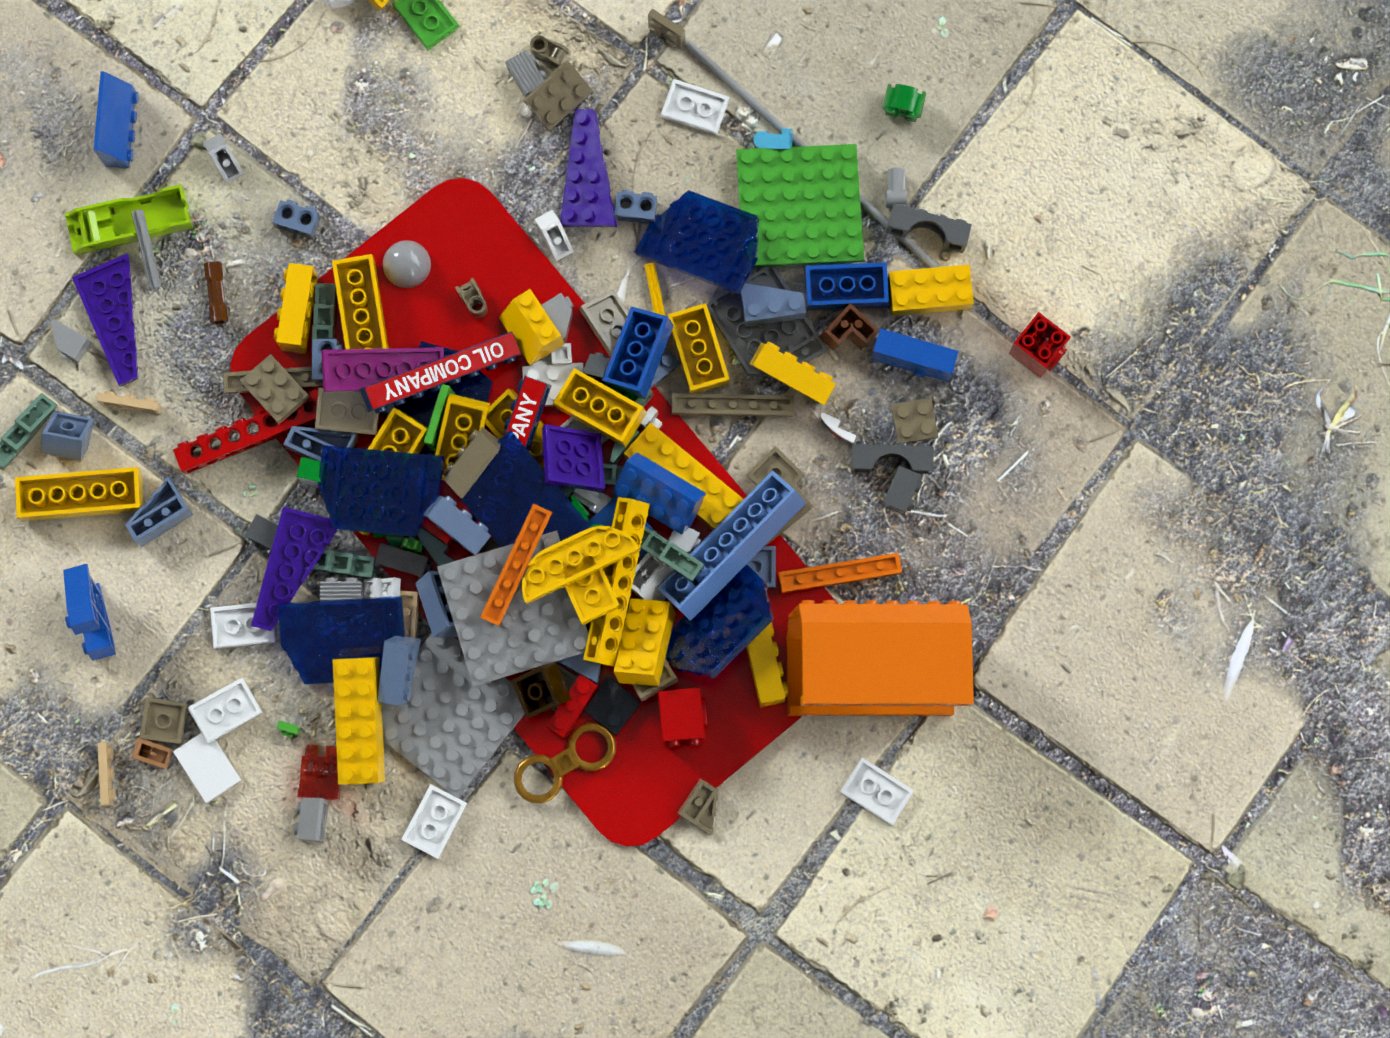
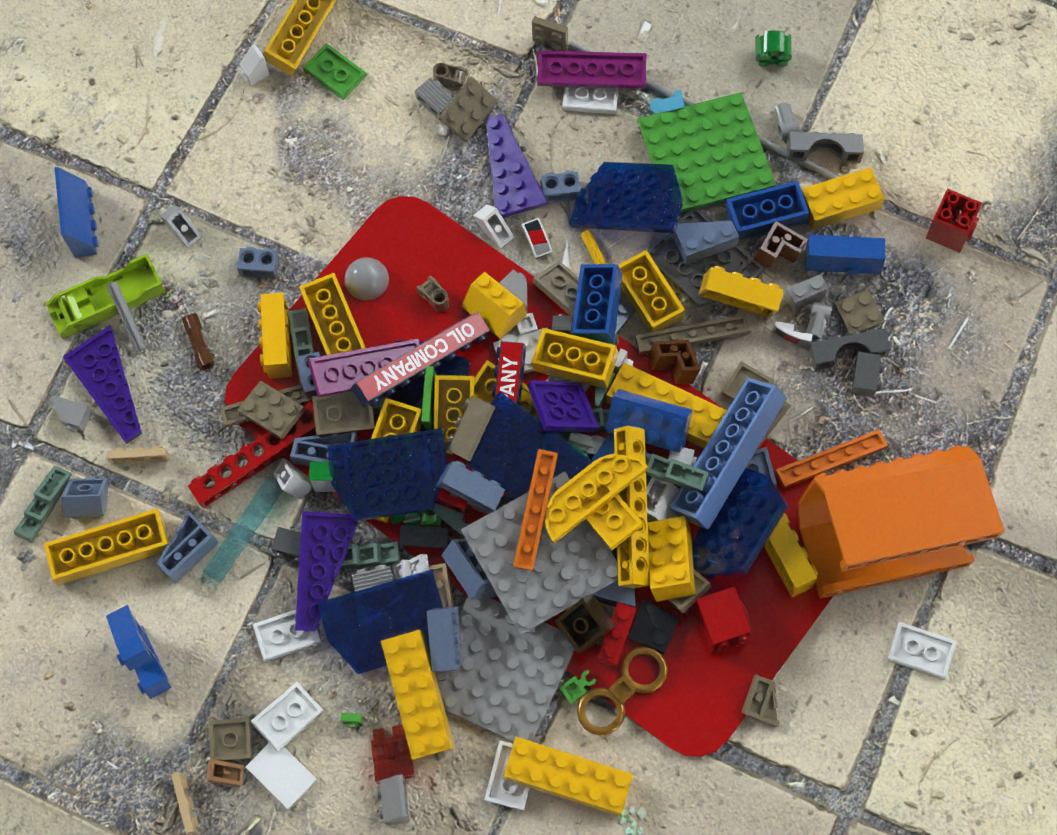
camera: 10 degrees left, 10 degrees down
none -> clear light blue plate [203,475,283,583]
none -> white slope [273,458,311,500]
none -> yellow brick [502,736,633,816]
none -> slope [521,218,553,258]
none -> magenta plate [537,50,647,89]
none -> bright green plate [559,670,597,704]
none -> reddish brown brick [648,340,700,385]
none -> light grey brick [785,274,828,311]
none -> light grey piece [806,302,832,341]

